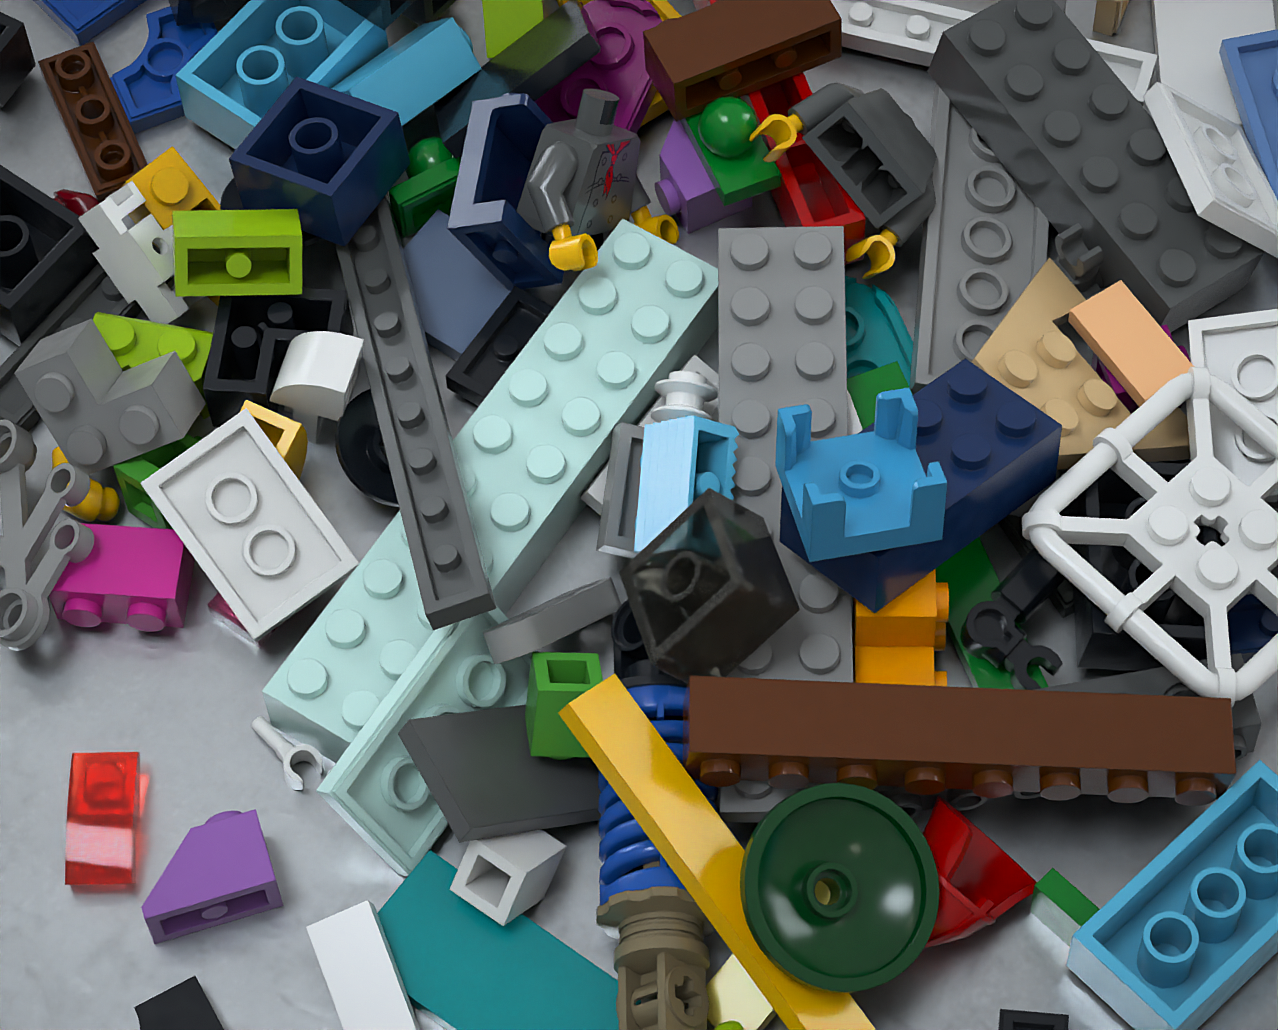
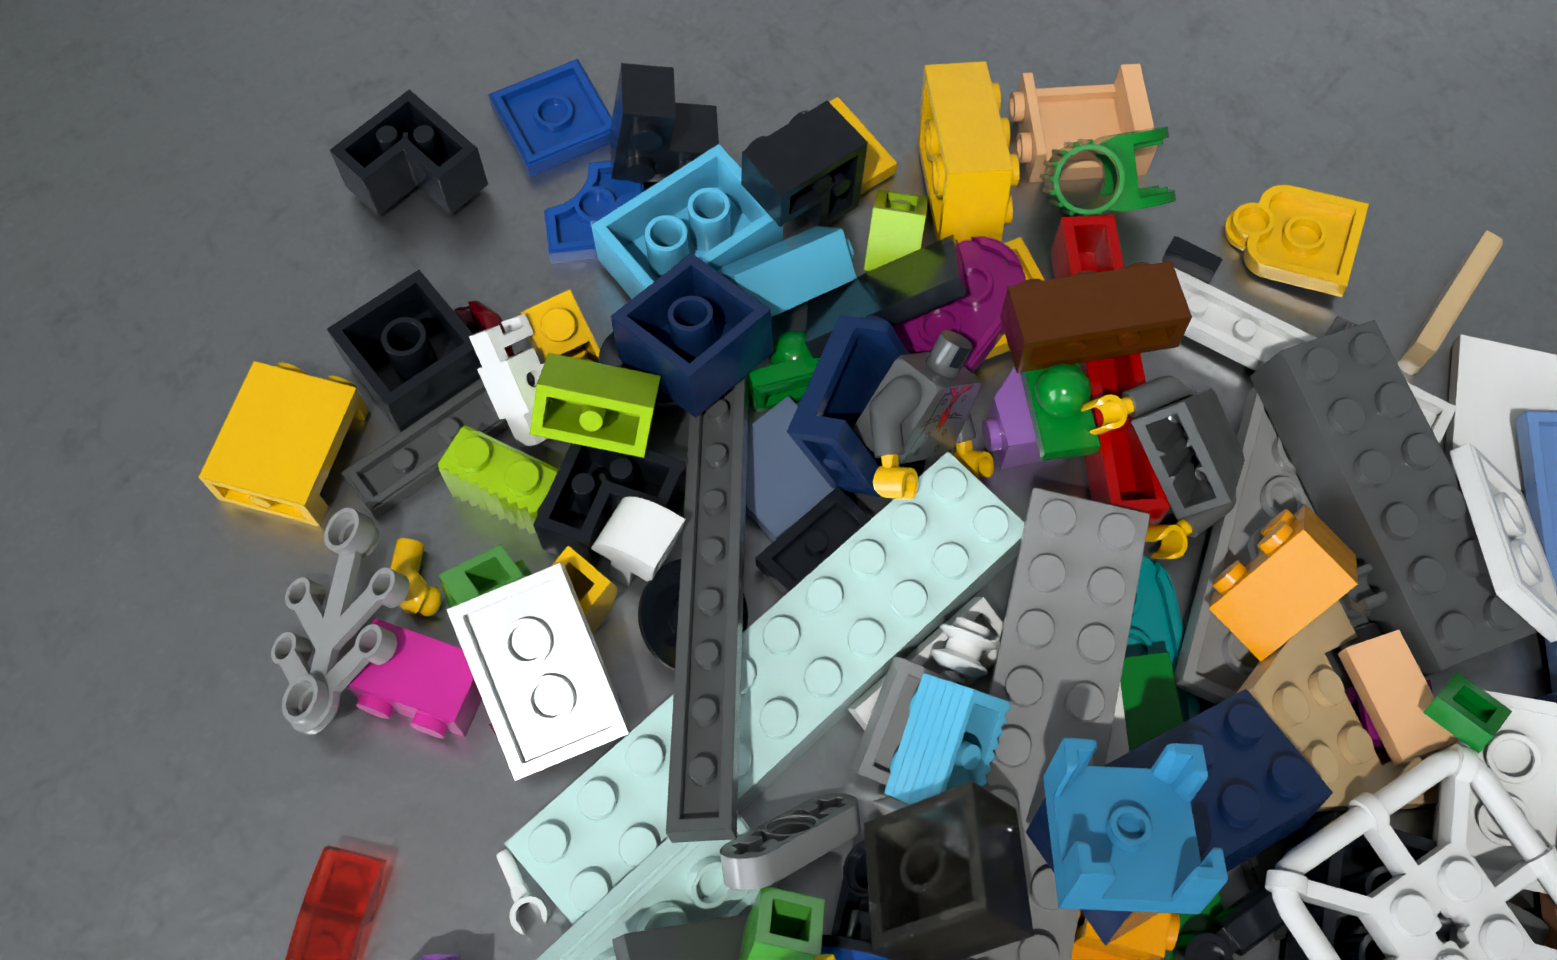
camera: 10 degrees right, 5 degrees up
light grey brick [14,318,206,475] -> none
reddish brown tile [38,41,148,203] -> none
none -> light orange brick [1209,504,1358,662]
none -> green tile [1423,672,1512,754]

